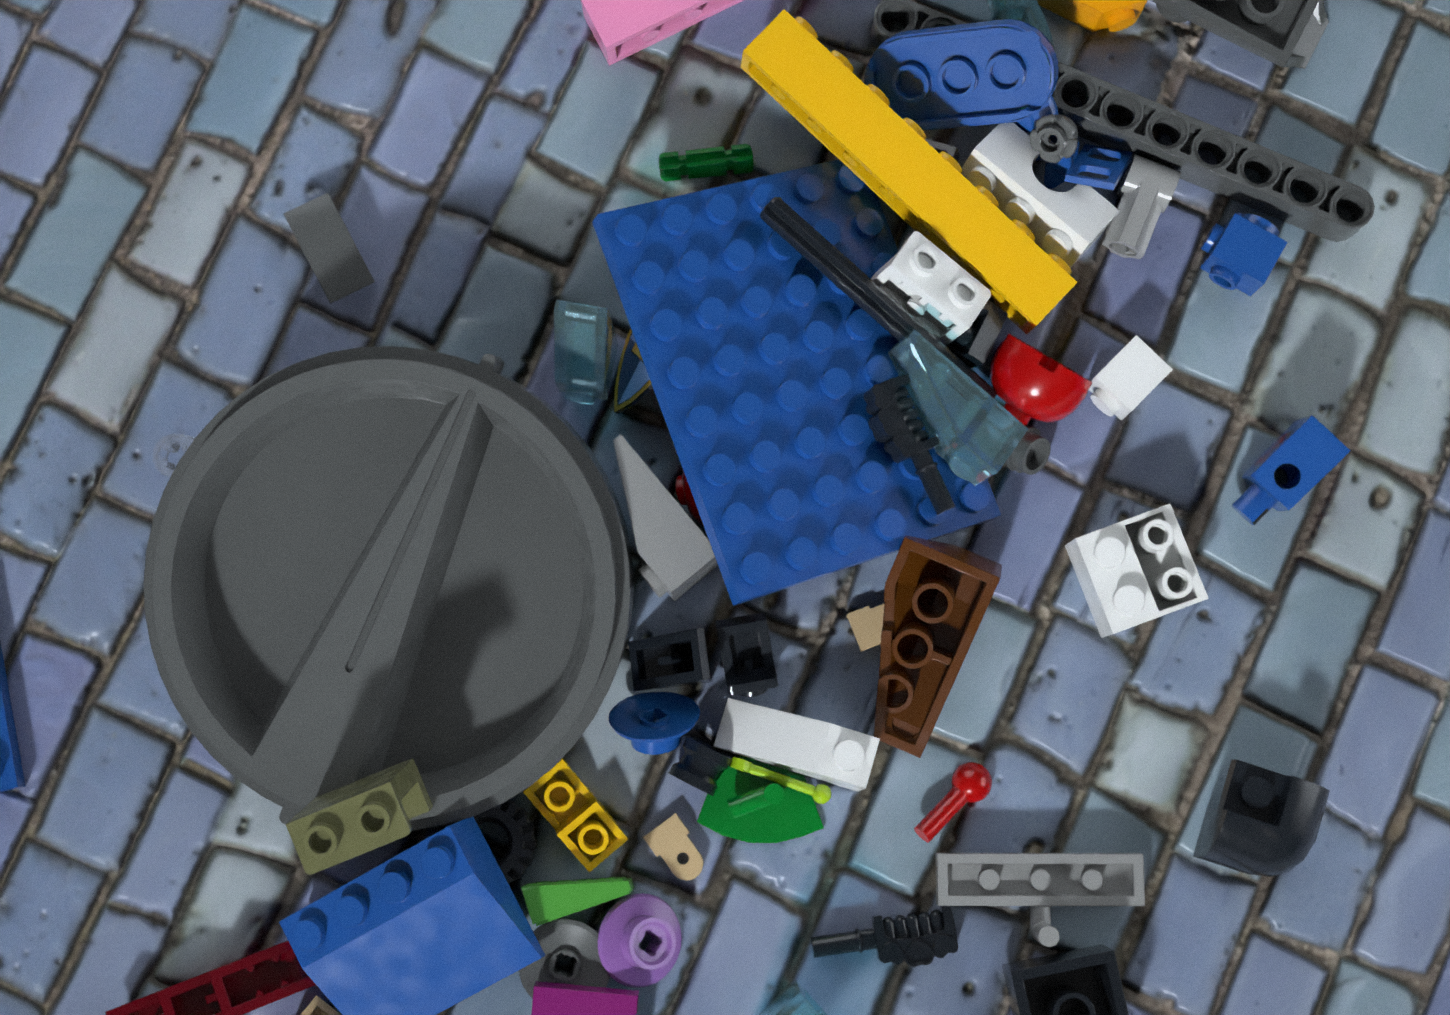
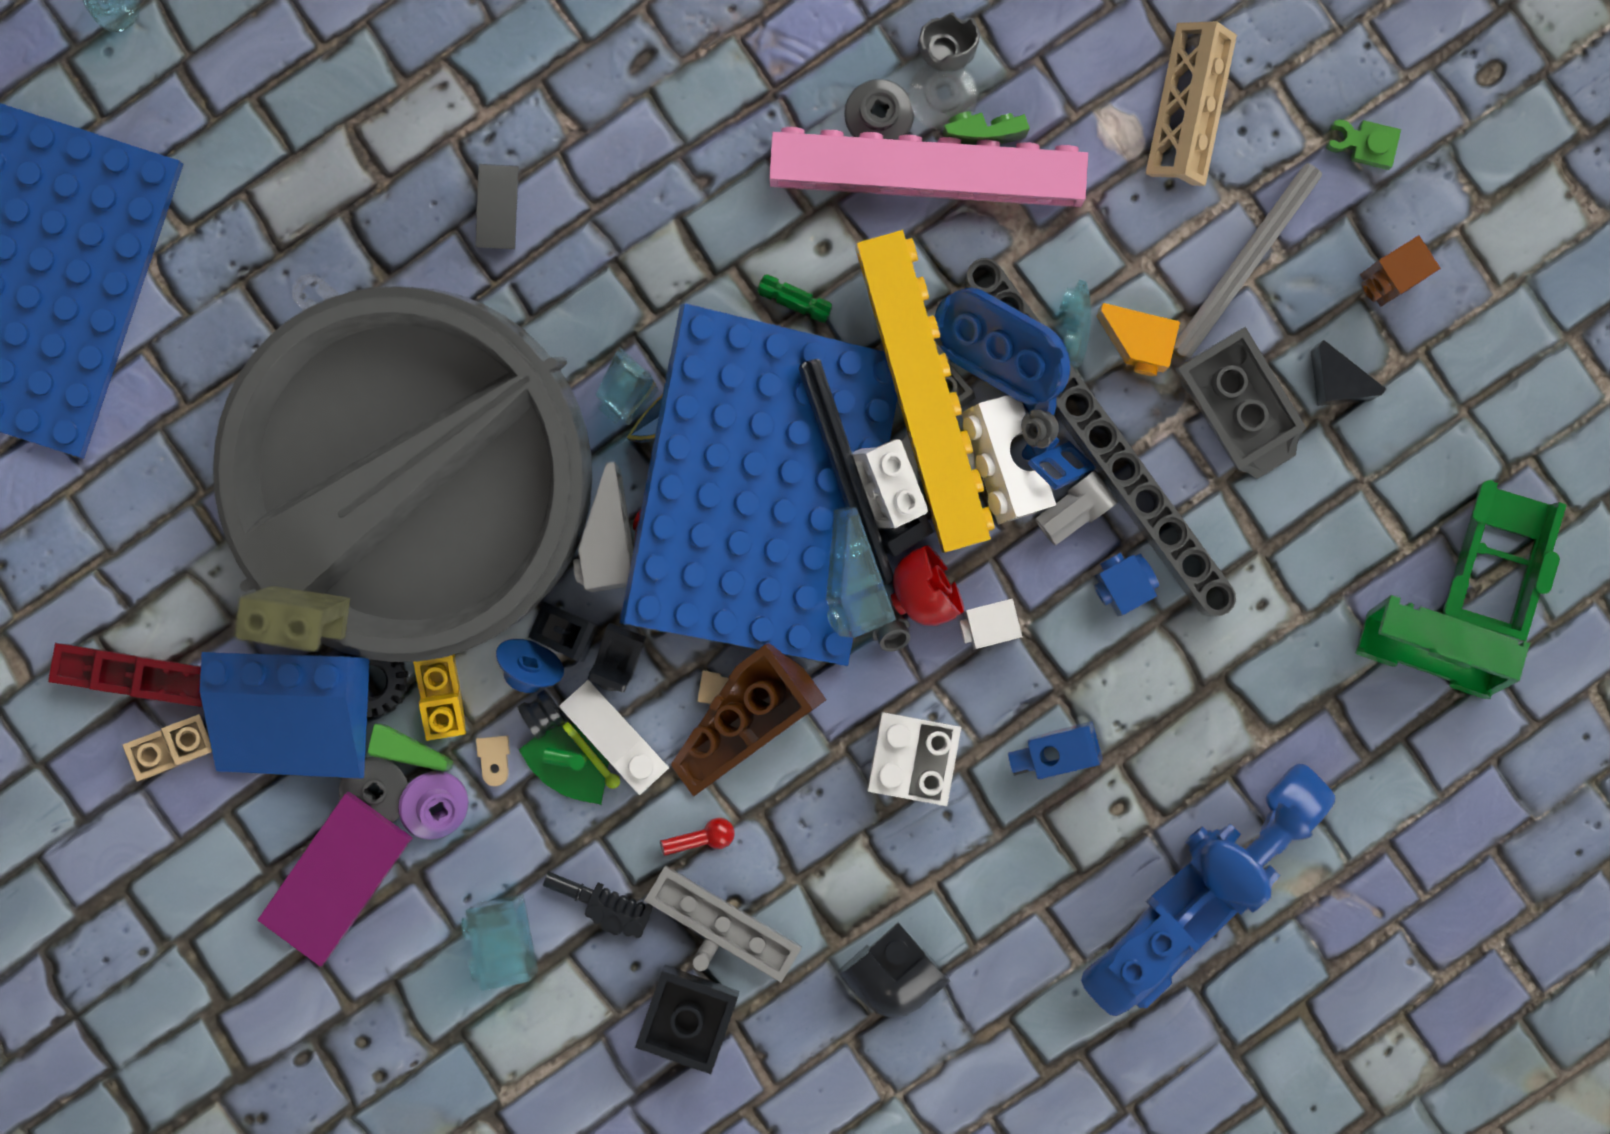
camera: 30 degrees right, 5 degrees up
black piece [863,374,956,515] -> none

